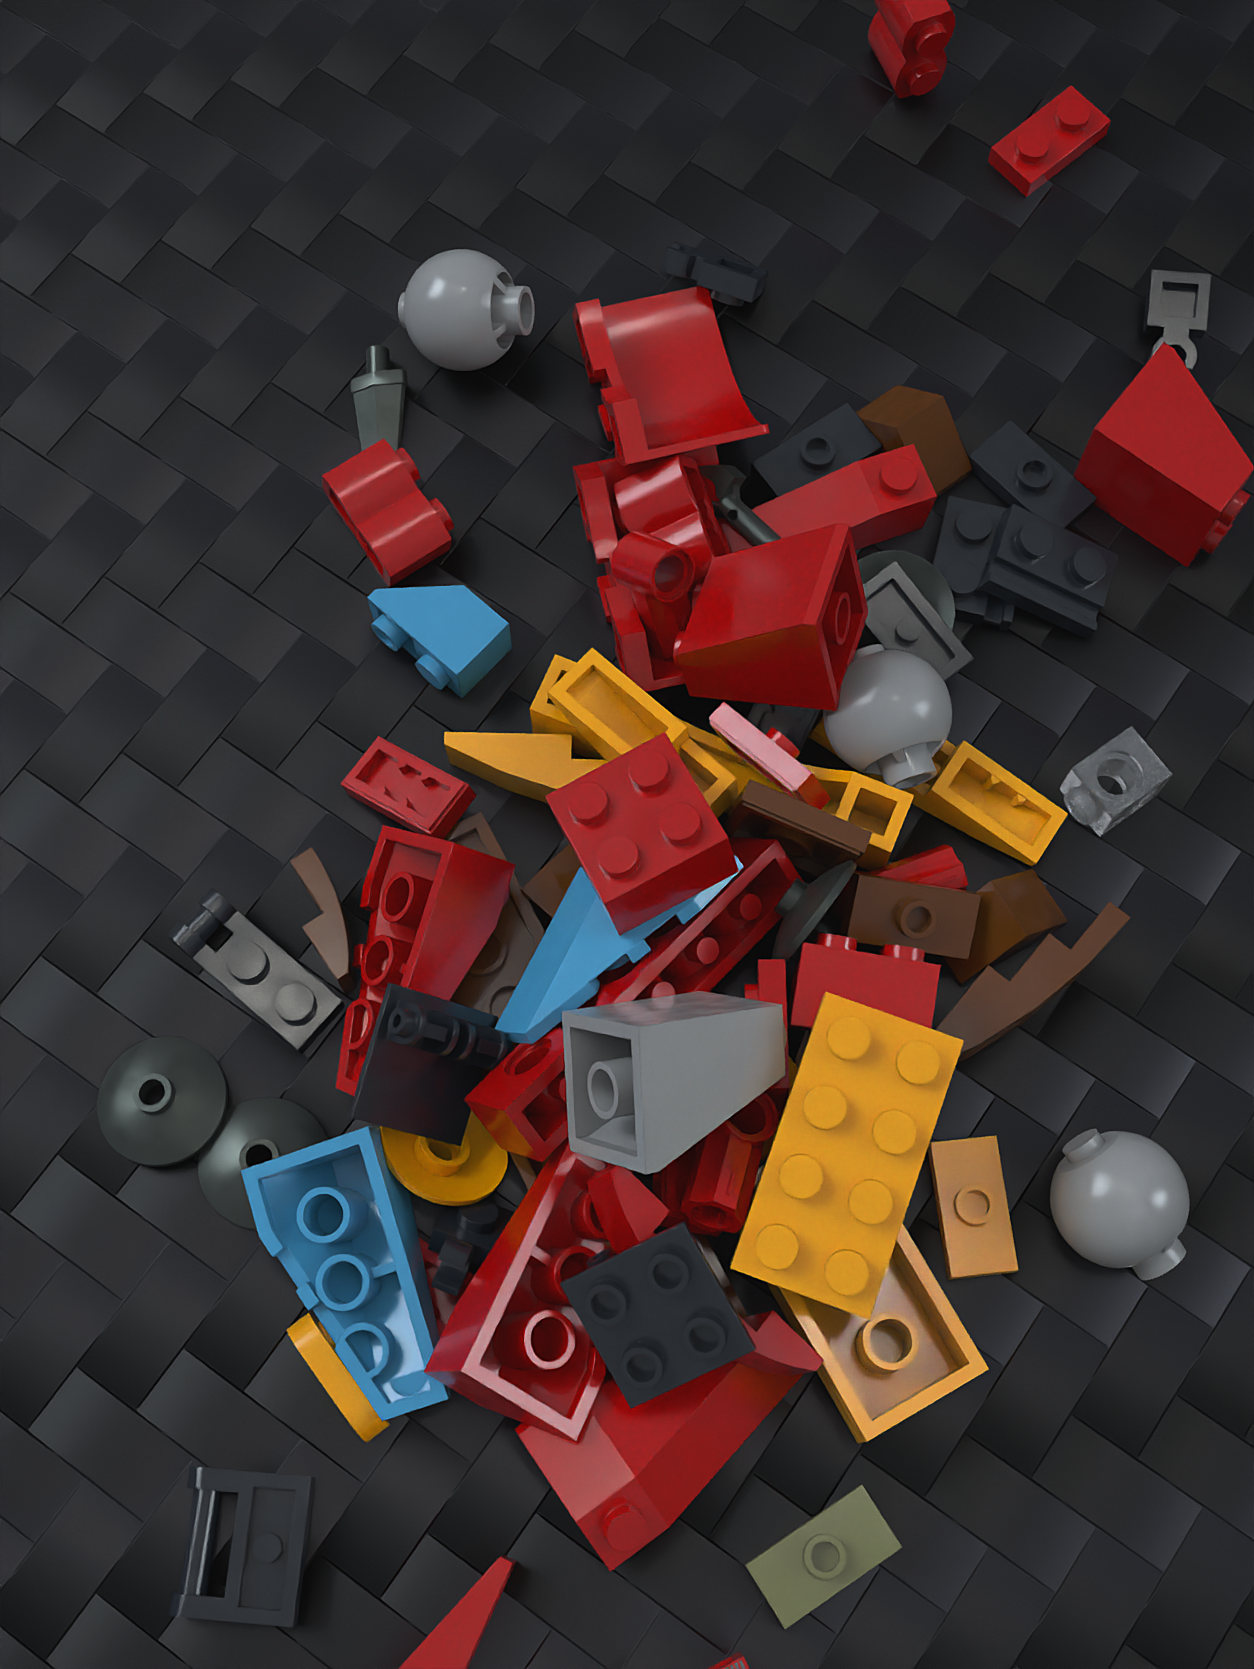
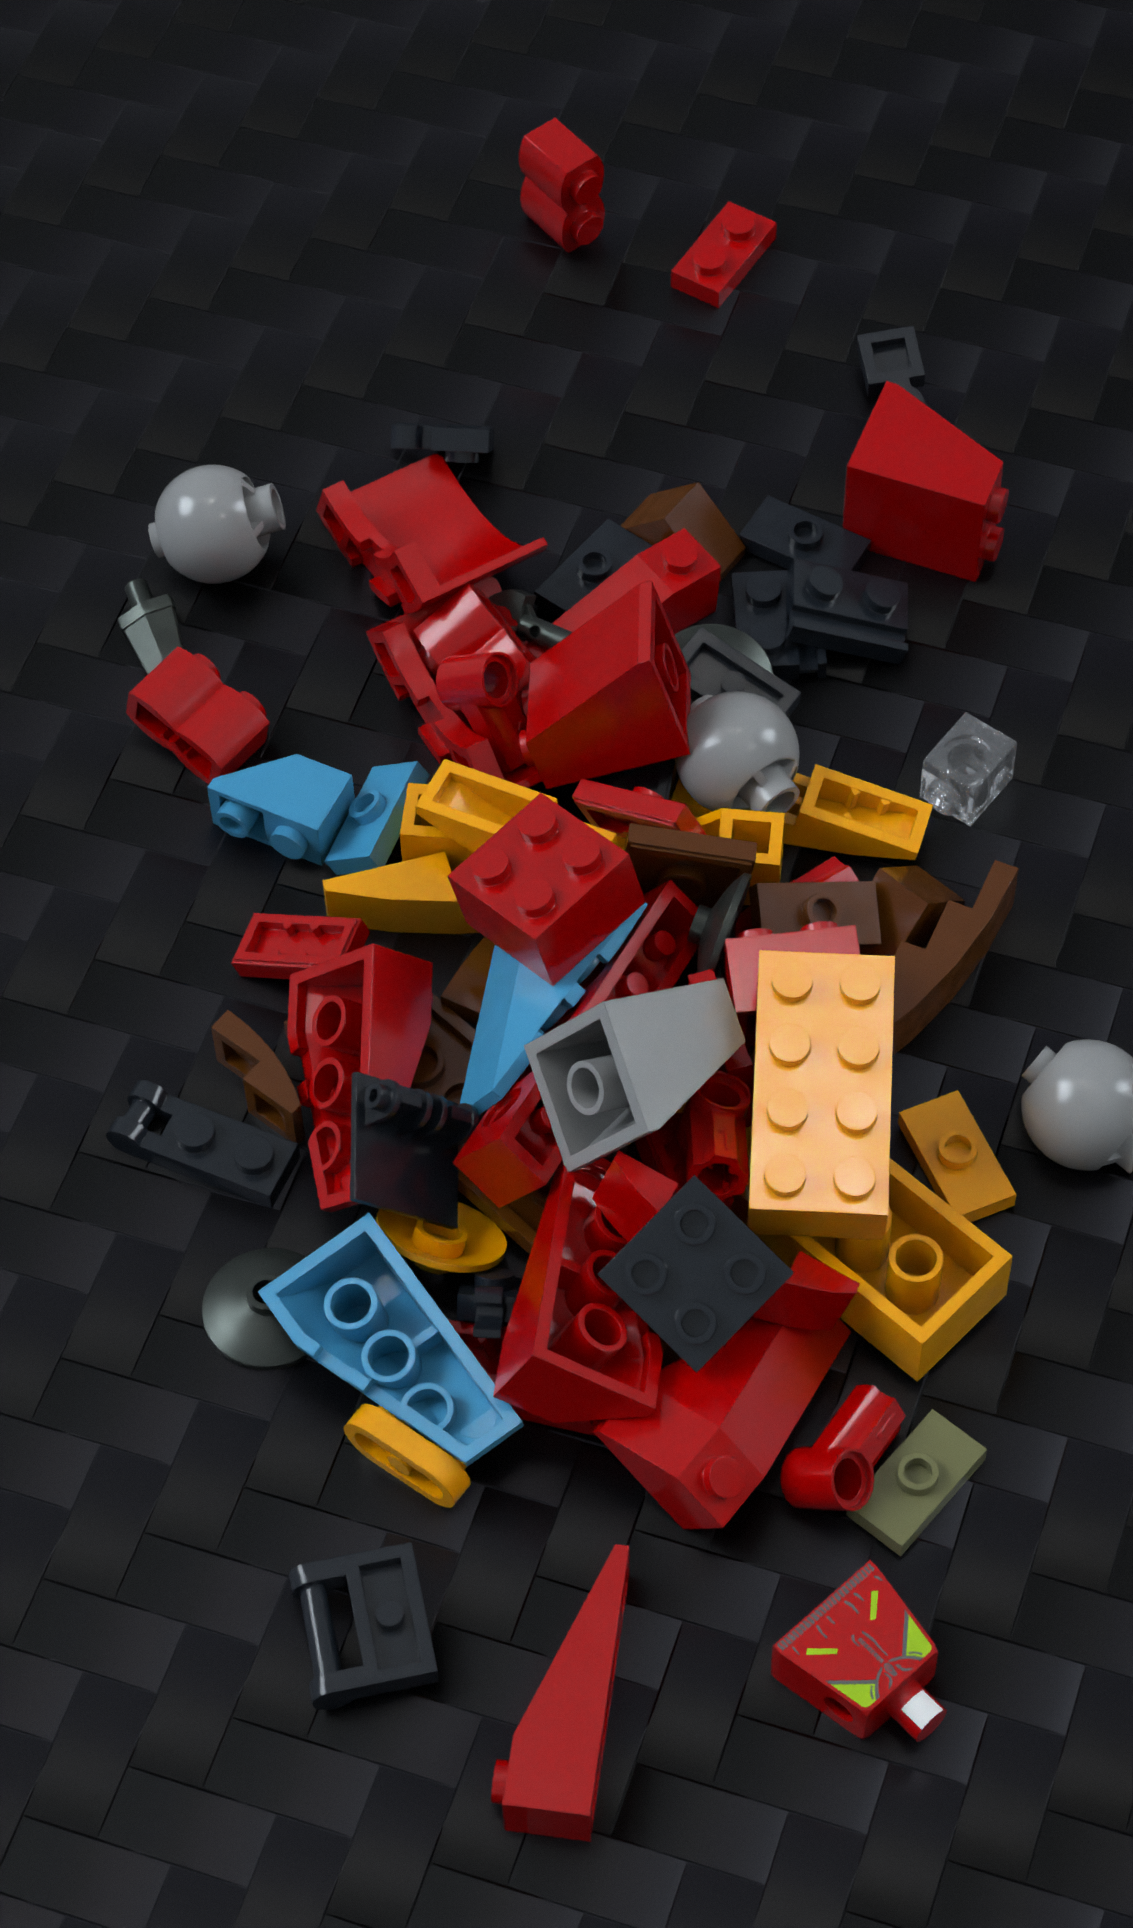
camera: 15 degrees left, 15 degrees down
pearl dark grey dish [97,1036,228,1167] -> none
none -> dark azure plate [324,761,430,875]
none -> red piece [780,1385,906,1511]

